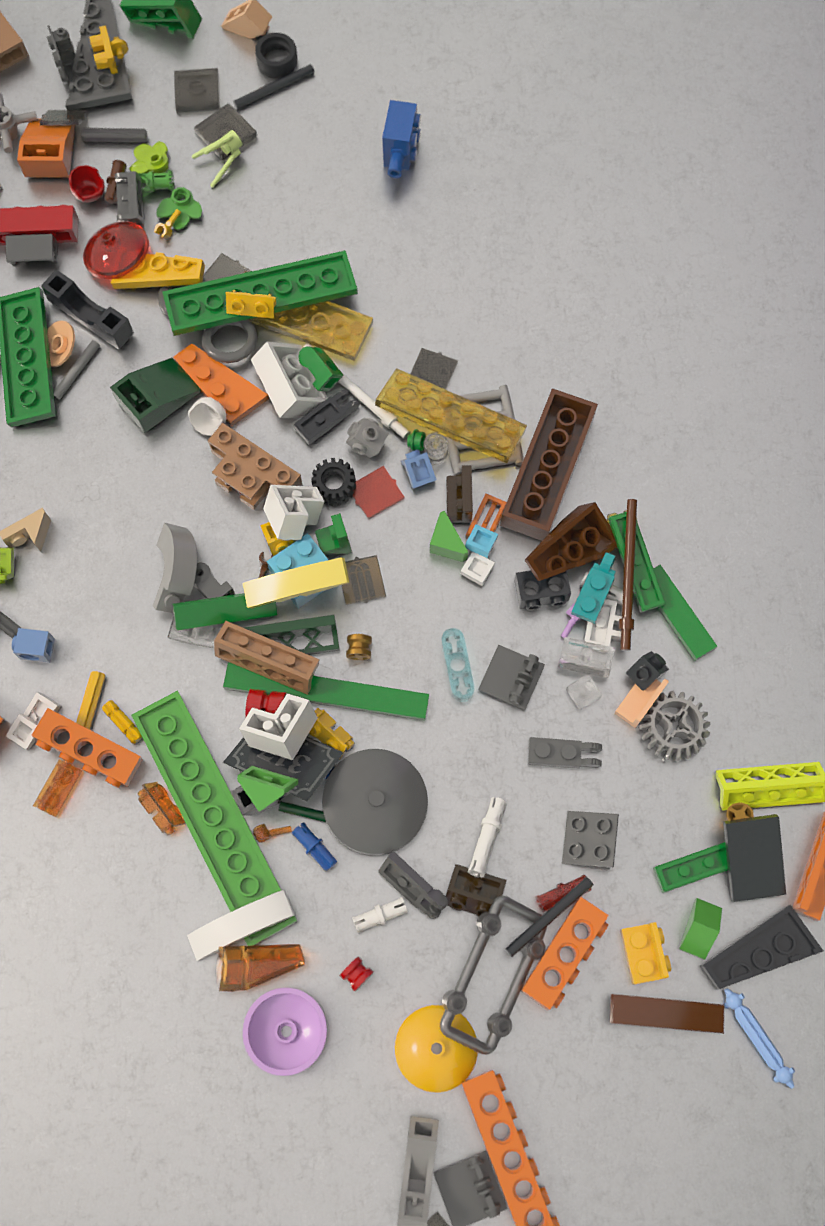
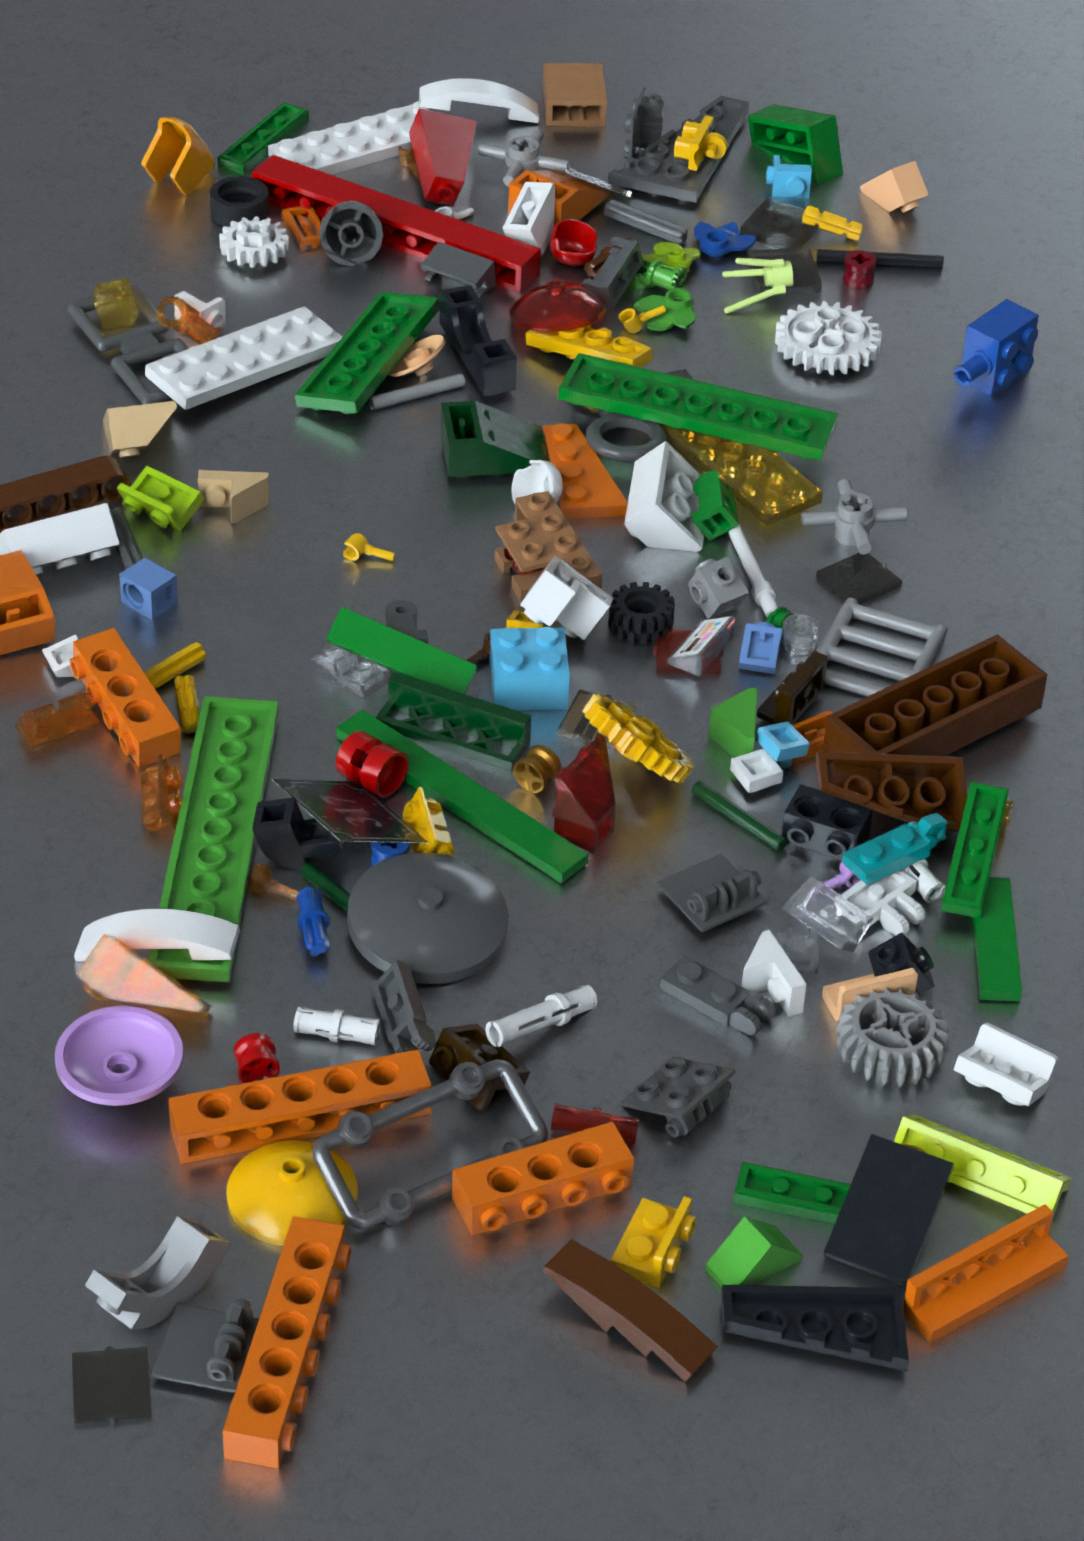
camera: 30 degrees right, 30 degrees down
light grey arch [153,523,197,613] -> none
medium nougat fence [214,621,320,695] -> none
yellow hinge [226,290,276,319] -> none
bright green slope [237,766,298,812] -> none
white brick [239,694,317,760] -> none
light yellow slope [243,557,350,608] -> none
black tyre [255,33,298,77] -> none
black hinge [294,388,360,445] -> none
green slope [315,513,352,554] -> none
clear yellow plate [375,368,527,464] -> none
clear light blue beam [441,628,474,702] -> none
black bar [505,877,594,957] -> none
reddish brown bar [619,499,637,651] -> none
light blue wheel [724,988,795,1089] -> none
none -> orange brick [168,1049,432,1164]
none -> yellow hand [343,533,395,561]
none -> white slope [503,182,555,256]
none -> clear red slope [552,735,616,853]
none -> yellow gear [582,694,694,783]
none -> clear slope [667,616,735,676]
none -> dark green bar [691,781,787,852]
none -> blue plate [694,222,756,258]
none -> white slope [741,930,806,1017]
none -> medium azure bracket [766,155,812,198]
none -> white gear [775,301,882,375]
none -> light grey bar [801,479,907,555]
none -> yellow axle [802,206,863,241]
none -> dark red wheel [842,250,877,289]
none -> white bracket [953,1023,1058,1106]

